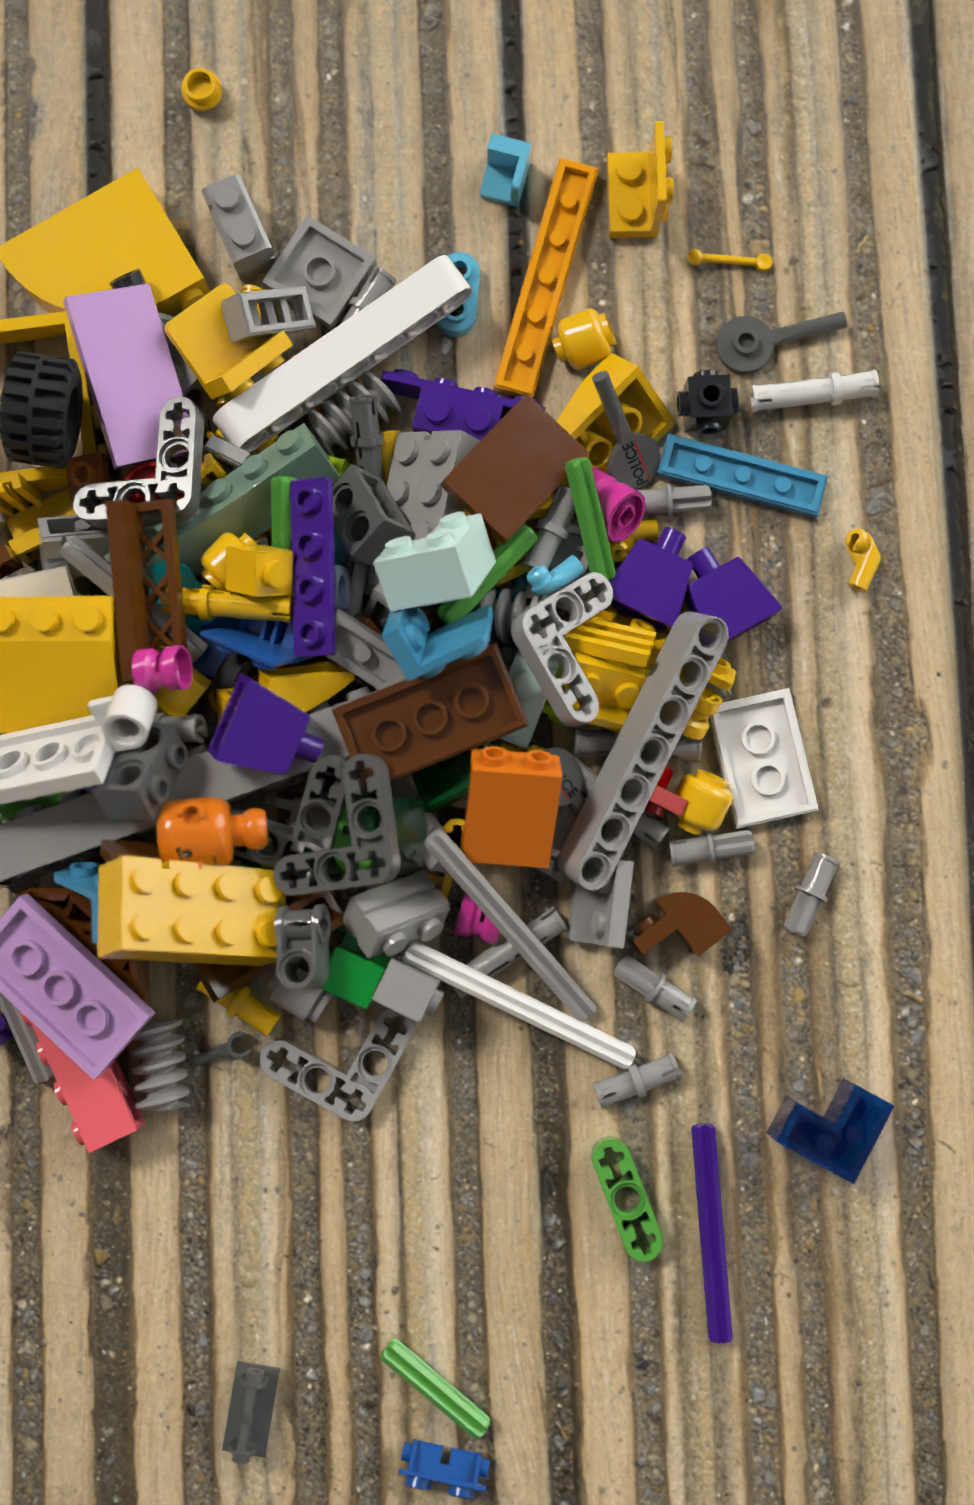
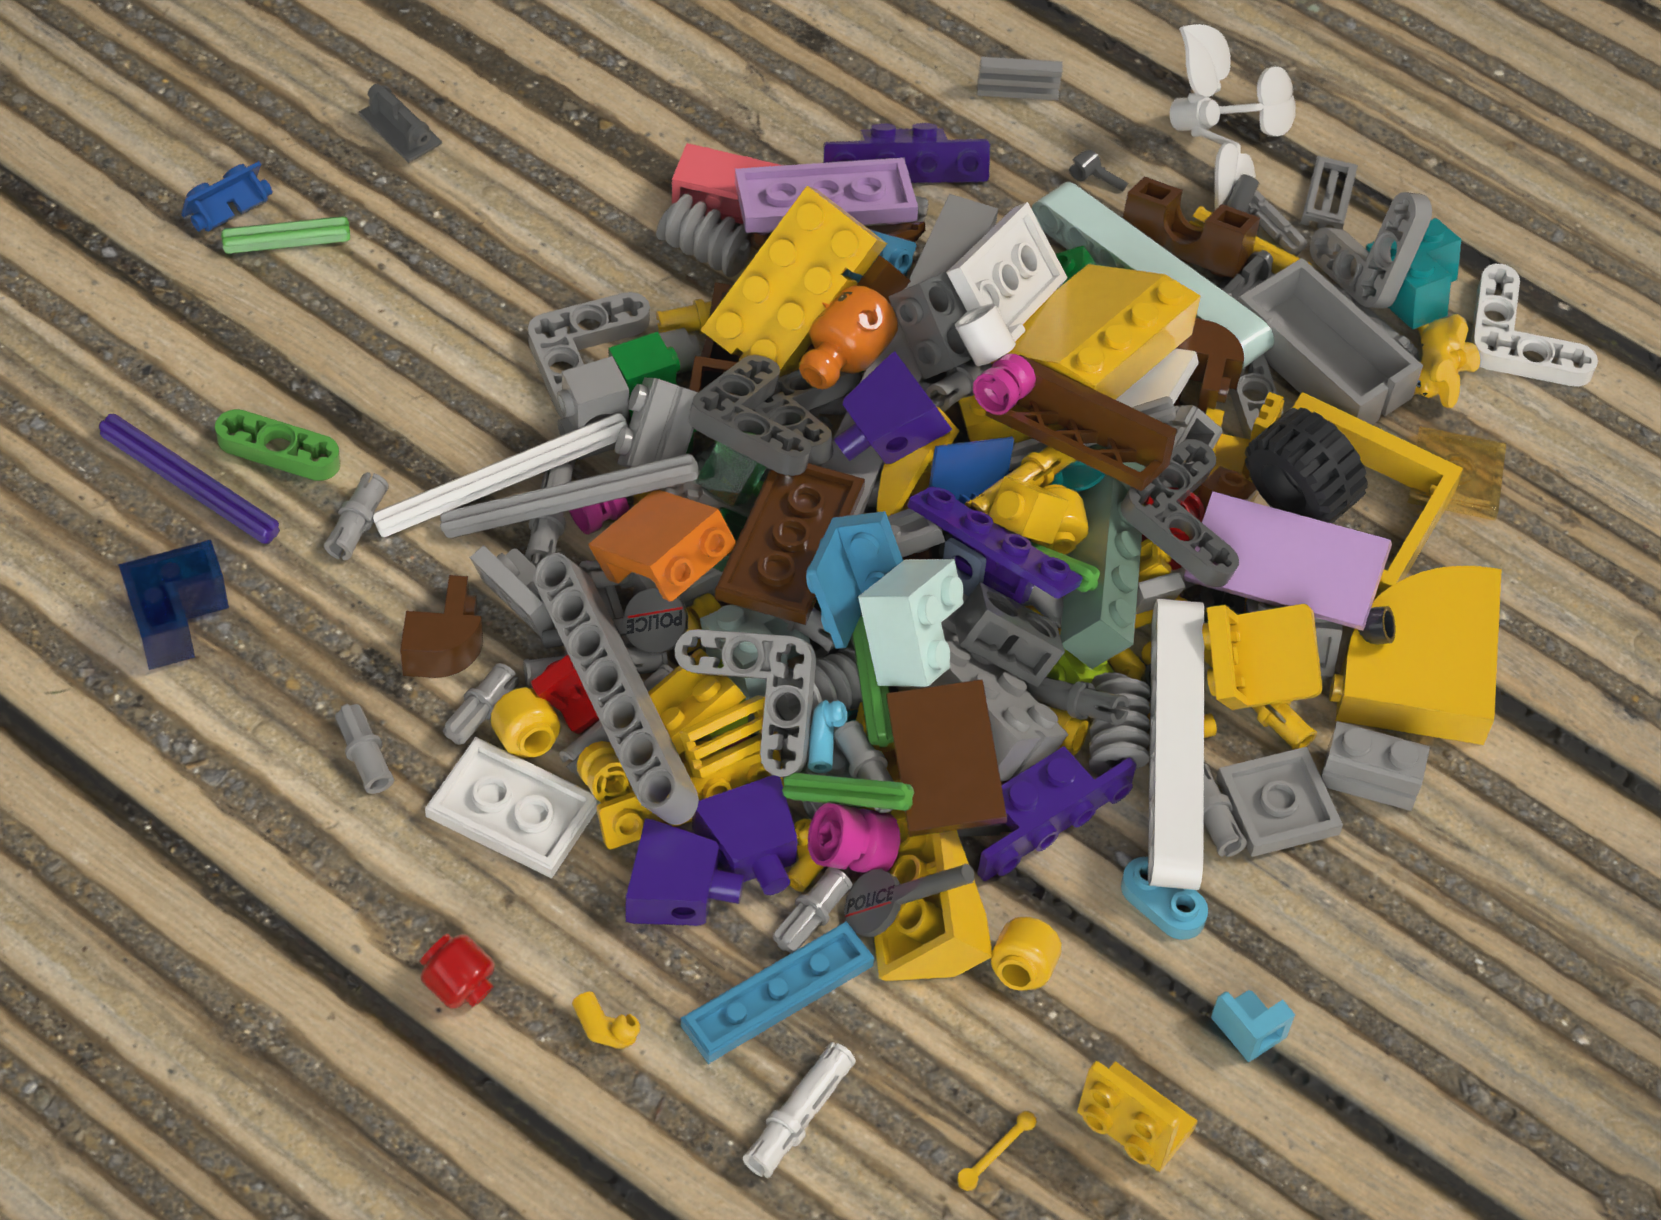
camera: 125 degrees right, 30 degrees down
yellow plate [181,68,222,111] -> none
dark grey hand [193,1031,252,1066] -> none
light grey slope [221,286,316,343] -> none
dark grey piece [275,904,331,992] -> none
light orange tile [493,158,599,399] -> none
light grey axle [614,955,697,1022] -> none
black brick [677,370,739,435] -> none
dark grey piece [716,312,847,374] -> none
none -> red head [419,933,495,1009]

